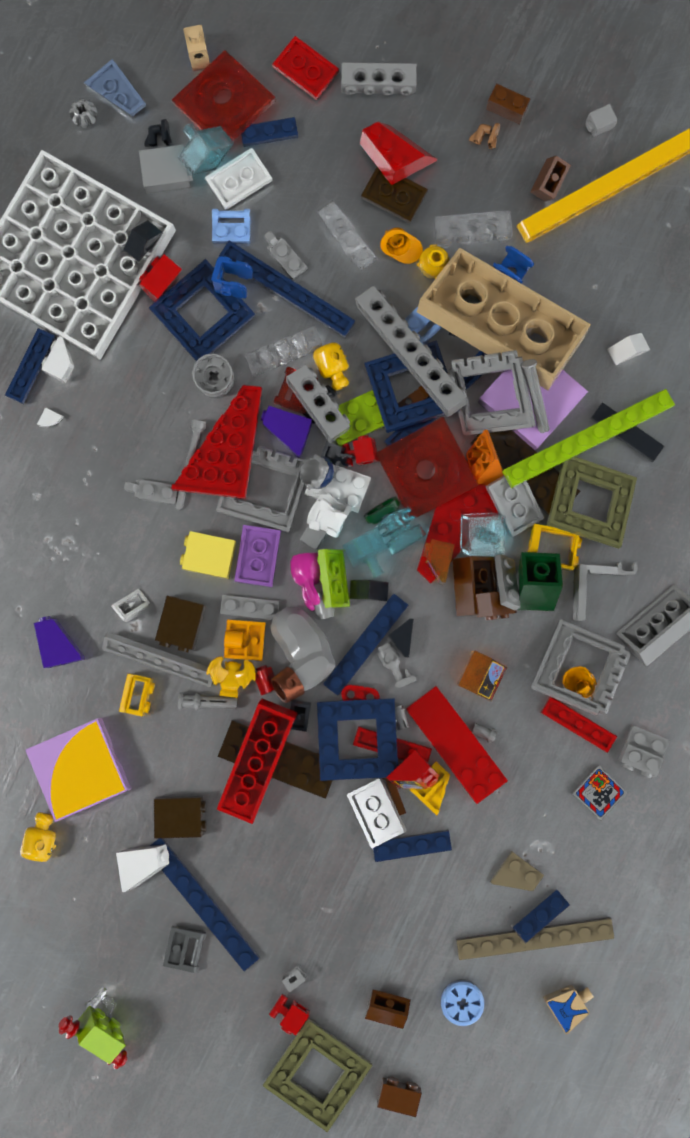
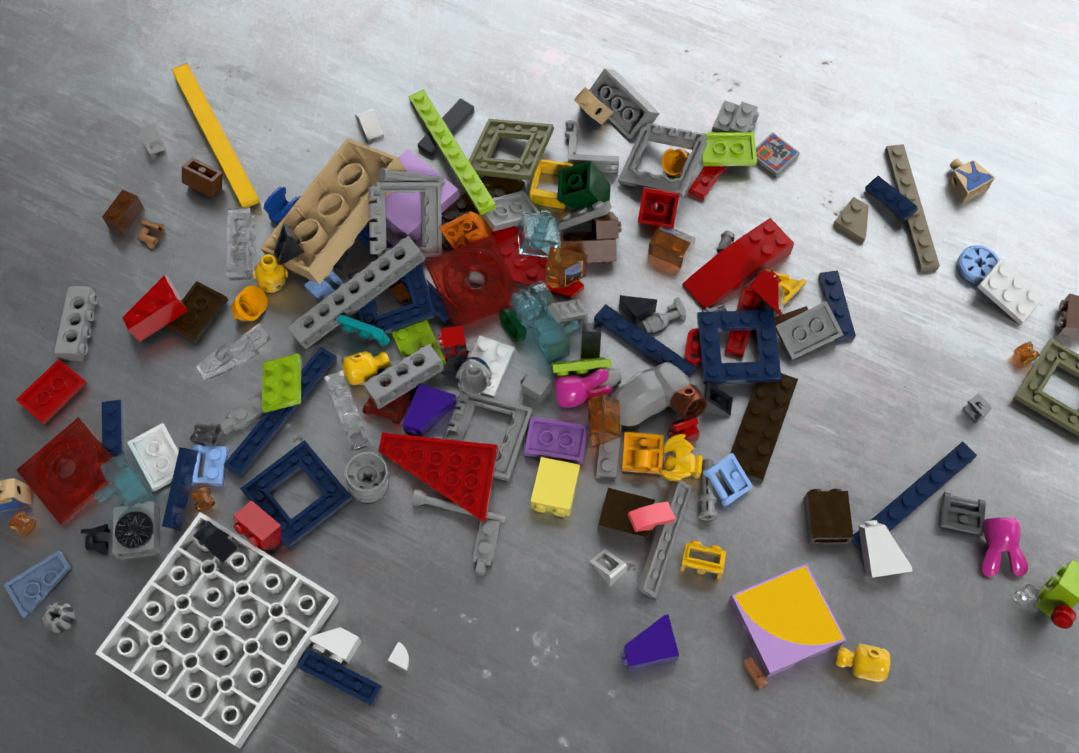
camera: 90 degrees left, 20 degrees down
blue piece [211,256,253,299] -> none
red slope [216,698,298,824] -> none
red brick [269,994,310,1036] -> none
white piece [307,493,352,538] -> none
reddish brown brick [365,989,411,1029] -> none
none -> clear orange wheel [9,511,37,537]
none -> black wheel [115,511,154,549]
none -> dark blue plate [162,447,198,530]
none -> flat silver piece [190,423,222,447]
none -> clear orange wheel [190,487,215,511]
none -> lime plate [262,353,301,413]
none -> black slope [274,224,305,265]
none -> teal plate [337,314,390,346]
none -> light grey plate [547,299,588,323]
none -> tan torso [574,87,613,125]
none -> clear orange slope [588,394,621,447]
none -> coral slope [627,502,676,532]
none -> red slope [638,187,680,228]
none -> lime plate [702,132,757,166]
none -> light blue plate [702,453,753,506]
none -> nougat piece [743,656,769,689]
none -> white plate [977,260,1043,324]
none -> dark pink piece [982,517,1028,577]
none -> clear orange wheel [1014,341,1040,365]

